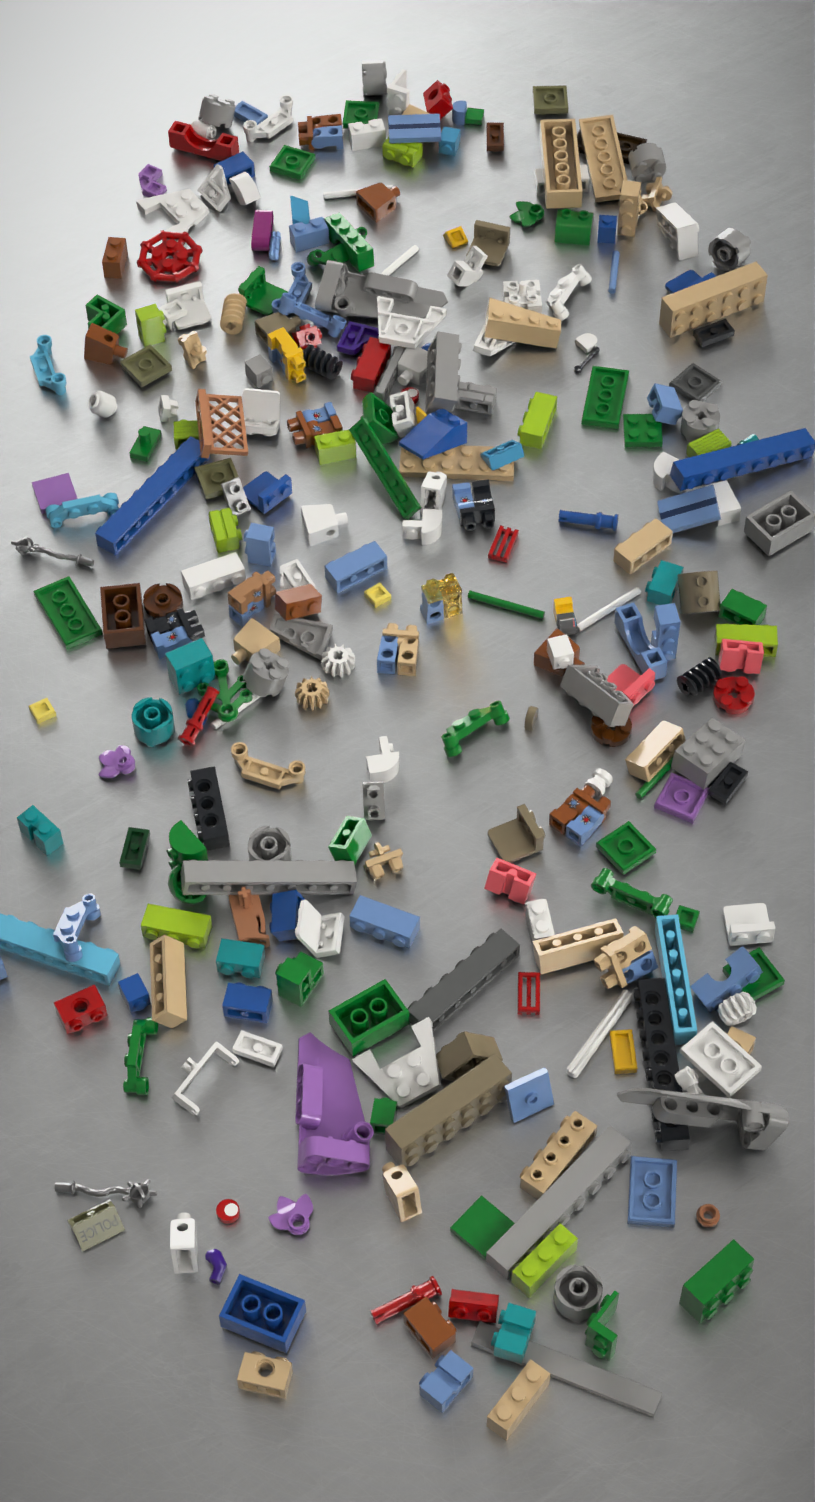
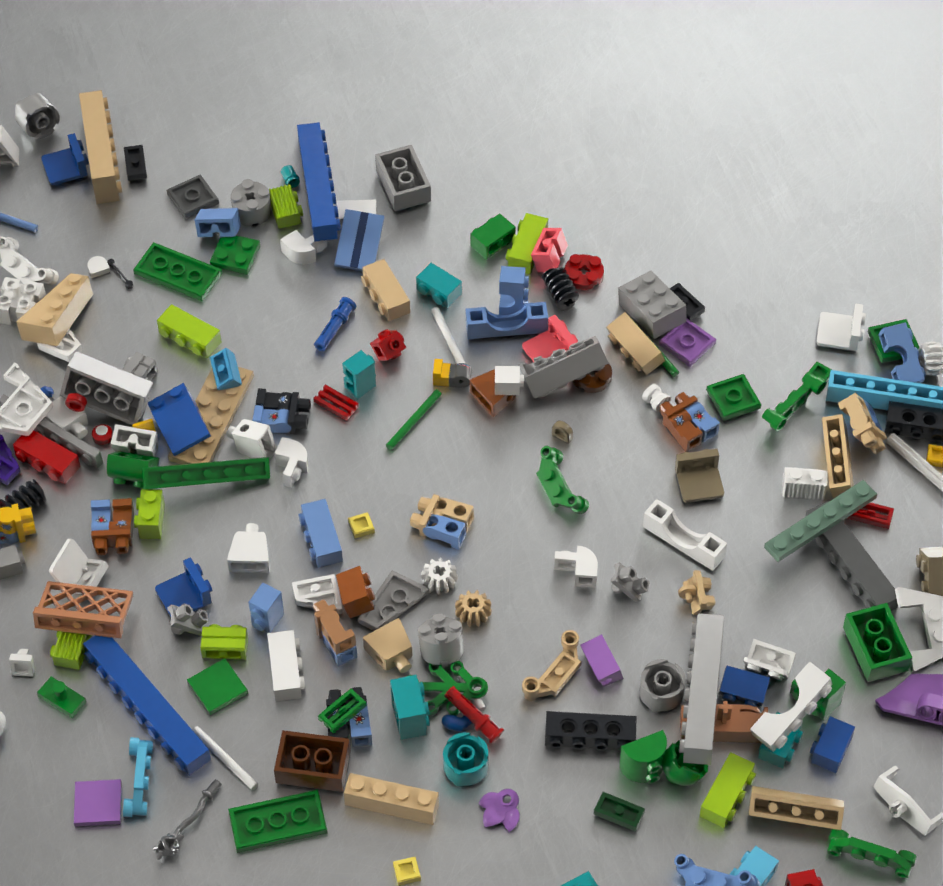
camera: 75 degrees left, 0 degrees up
blue brick [118,973,151,1013] -> none
reddish brown plate [143,583,183,618] -> none
olive plate [194,458,242,500] -> none
white plate [232,1030,283,1067] -> none
brick [328,816,372,865] -> none
medium blue brick [349,895,420,949] -> none
clear yellow hips [420,573,463,624] -> none
coral brick [484,858,536,905] -> none
dark tan brick [677,571,721,614] -> none
none -> red tile [65,393,87,412]
none -> green tile [187,658,248,716]
none -> white bar [193,726,258,791]
none -> green tile [318,688,367,734]
none -> teal brick [342,350,376,400]
none -> tan brick [344,773,439,825]
none -> red brick [370,329,407,361]
none -> medium lavender hinge [580,634,624,686]
none -> white arch [643,499,727,571]
none -> white arch [750,661,833,752]
none -> sand green plate [764,480,877,562]

